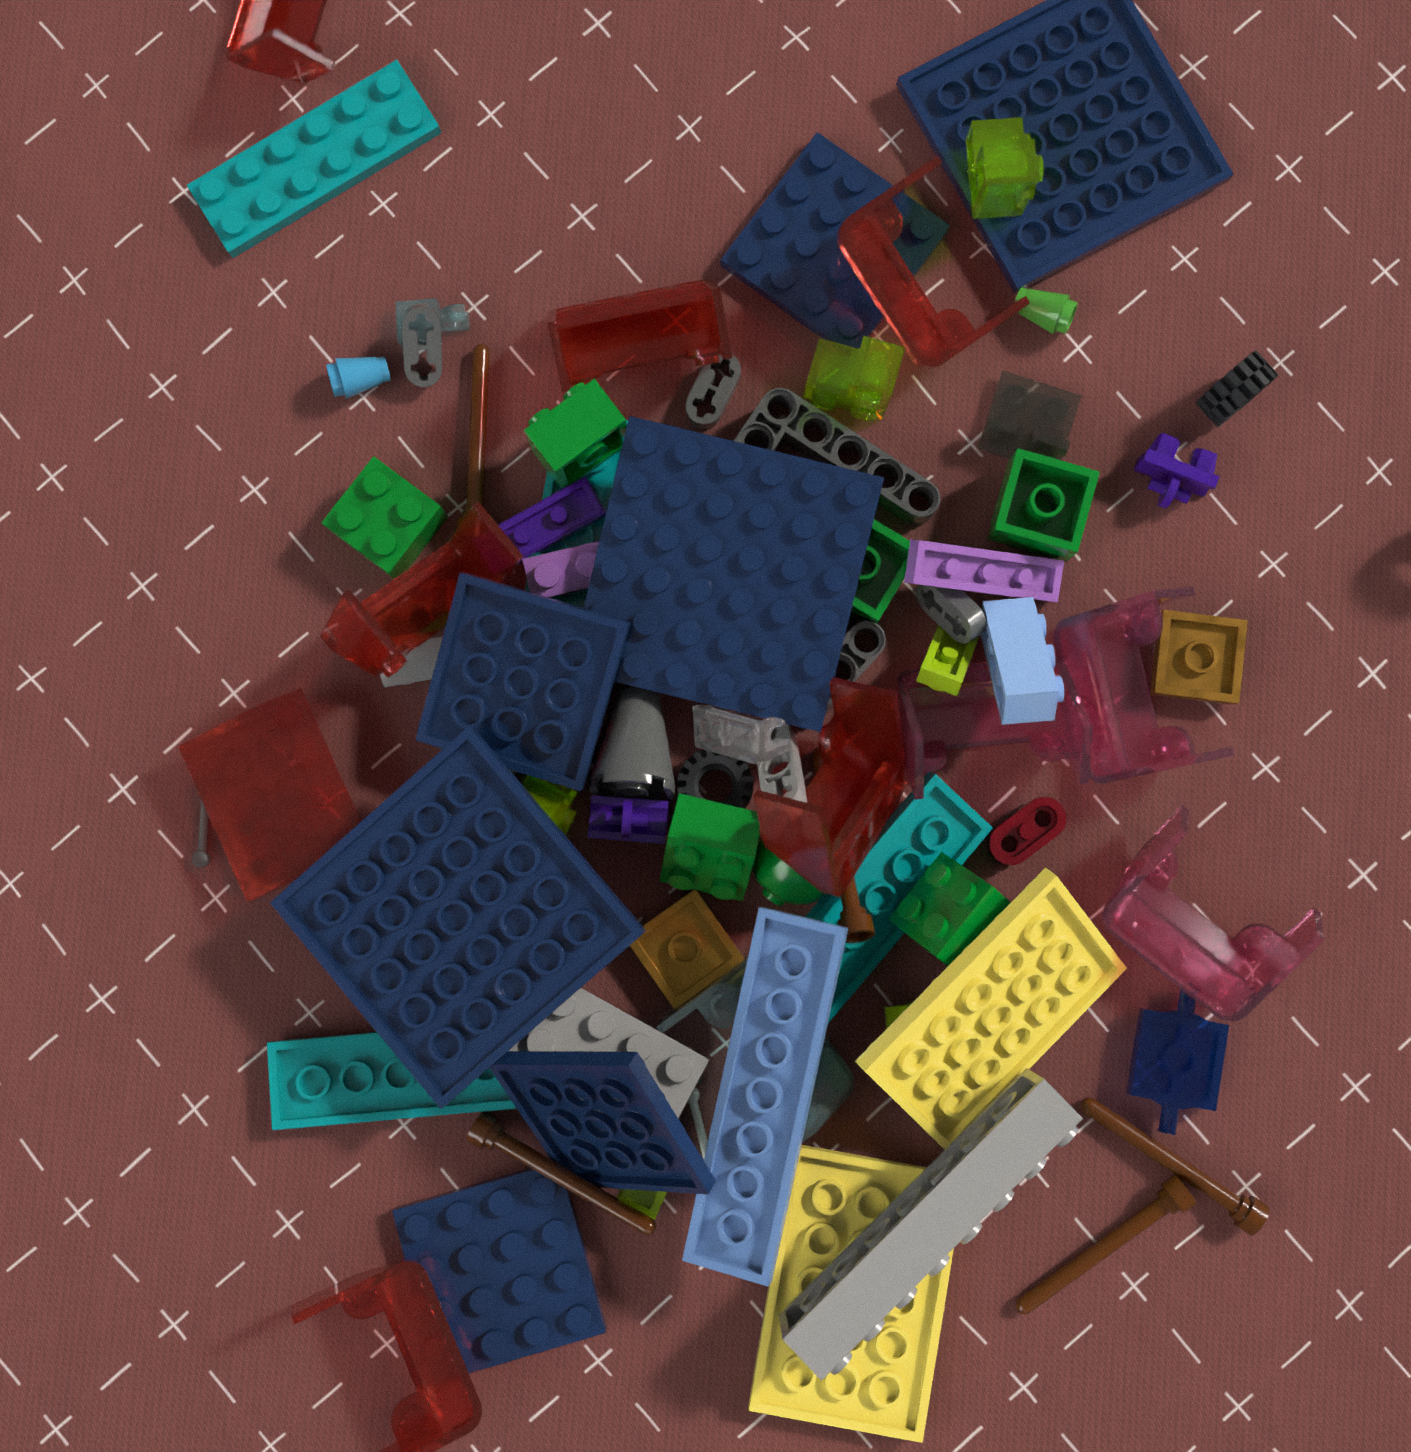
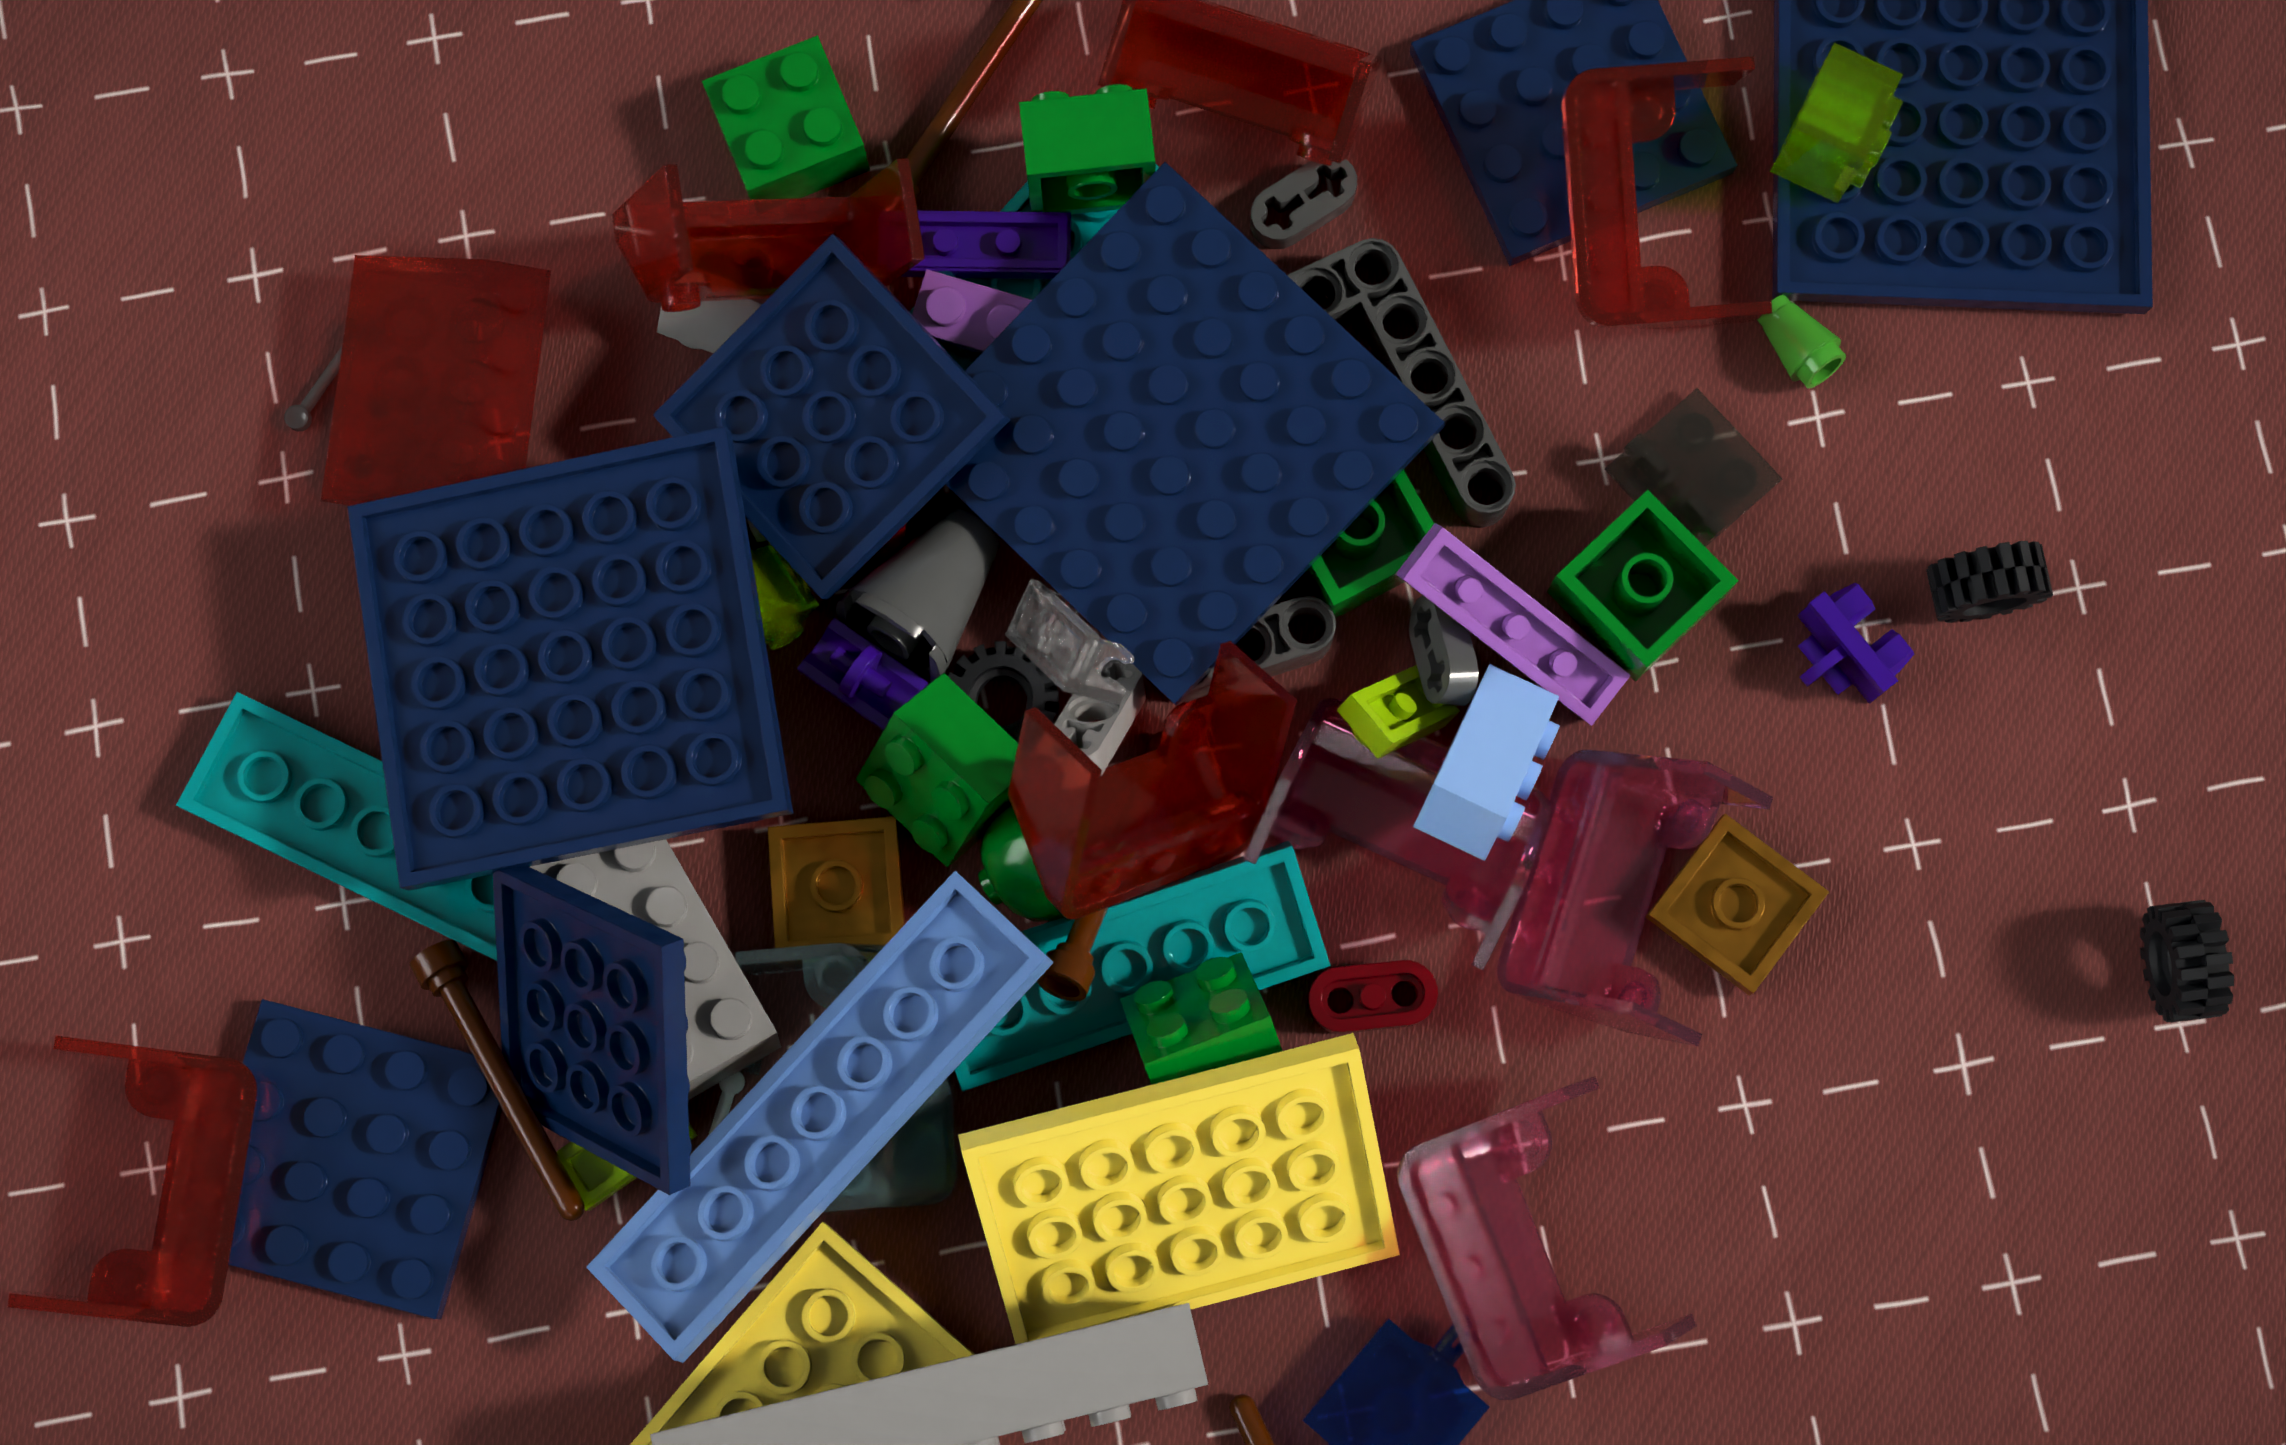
camera: 30 degrees right, 5 degrees down
clear neon green brick [803,336,905,421] -> none

